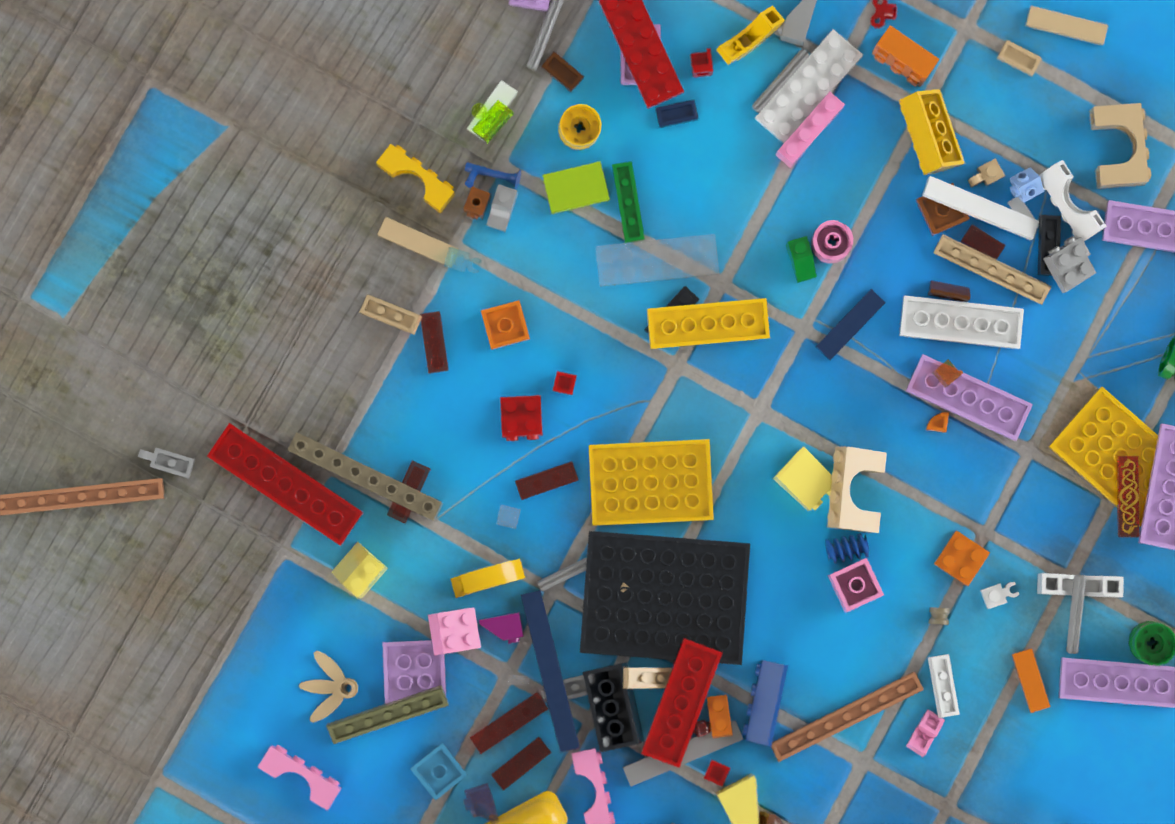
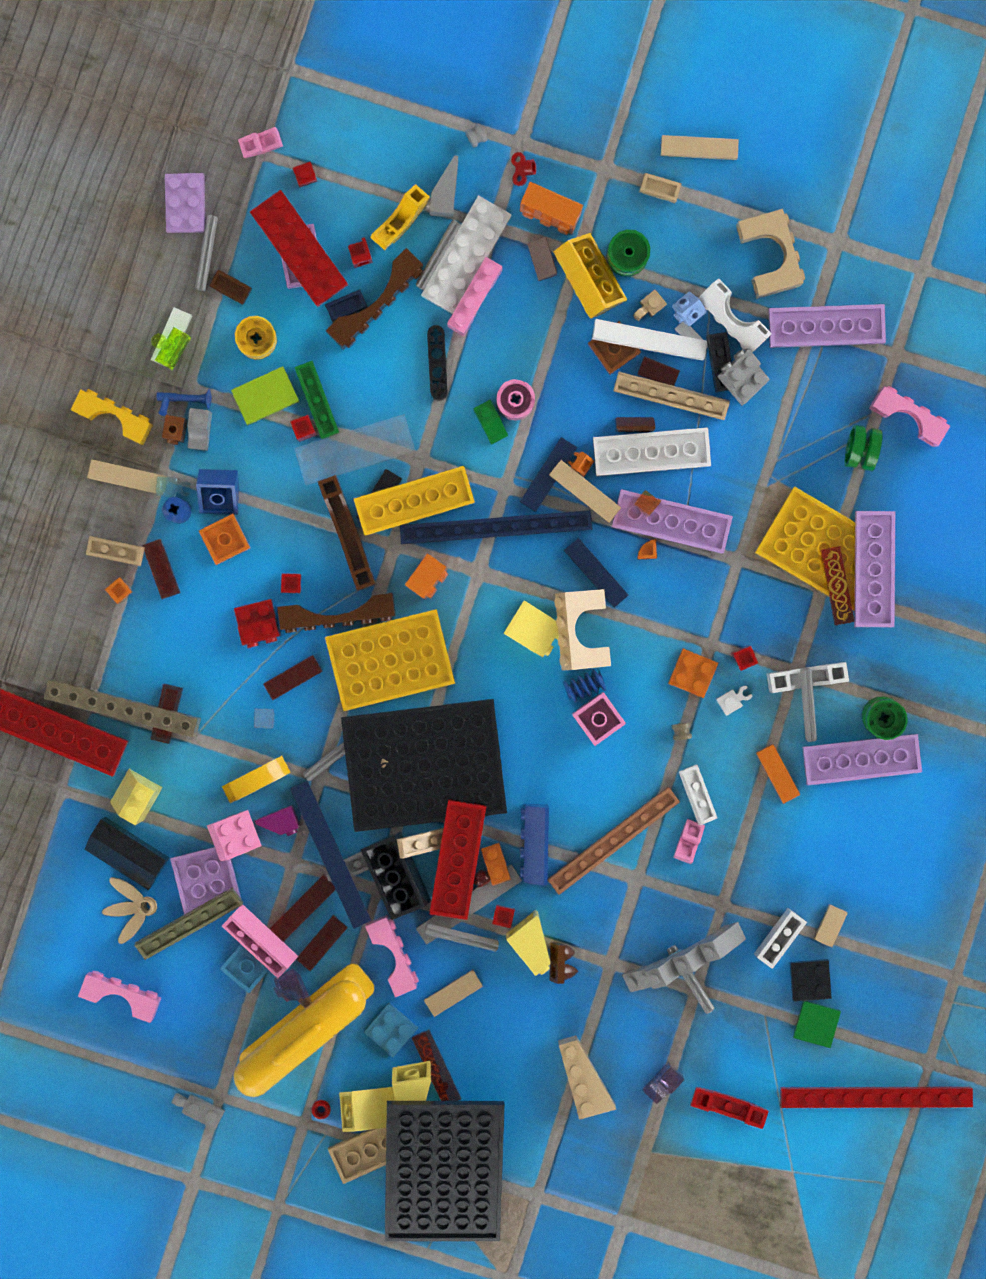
camera: 10 degrees left, 5 degrees up
none -> black slope [84,817,170,890]
none -> orange plate [105,577,133,604]
none -> blue piece [162,497,191,524]
none -> blue slope [196,469,239,514]
none -> bright pink brick [222,905,298,978]
none -> reddish brown arch [277,593,396,633]
none -> red panel [290,415,317,442]
none -> reddish brown arch [317,475,377,591]
none -> reddish brown arch [326,248,423,350]
none -> dark blue plate [400,510,592,545]
none -> orange brick [405,553,448,600]
none -> light grey axle [424,924,499,951]
none -> black beam [427,325,448,401]
none -> reddish brown slope [527,237,557,281]
none -> tan tile [549,460,621,523]
none -> dark blue tile [564,538,629,608]
none -> orange tile [568,451,594,477]
none -> green wheel [607,229,651,277]
none -> red panel [731,645,758,671]

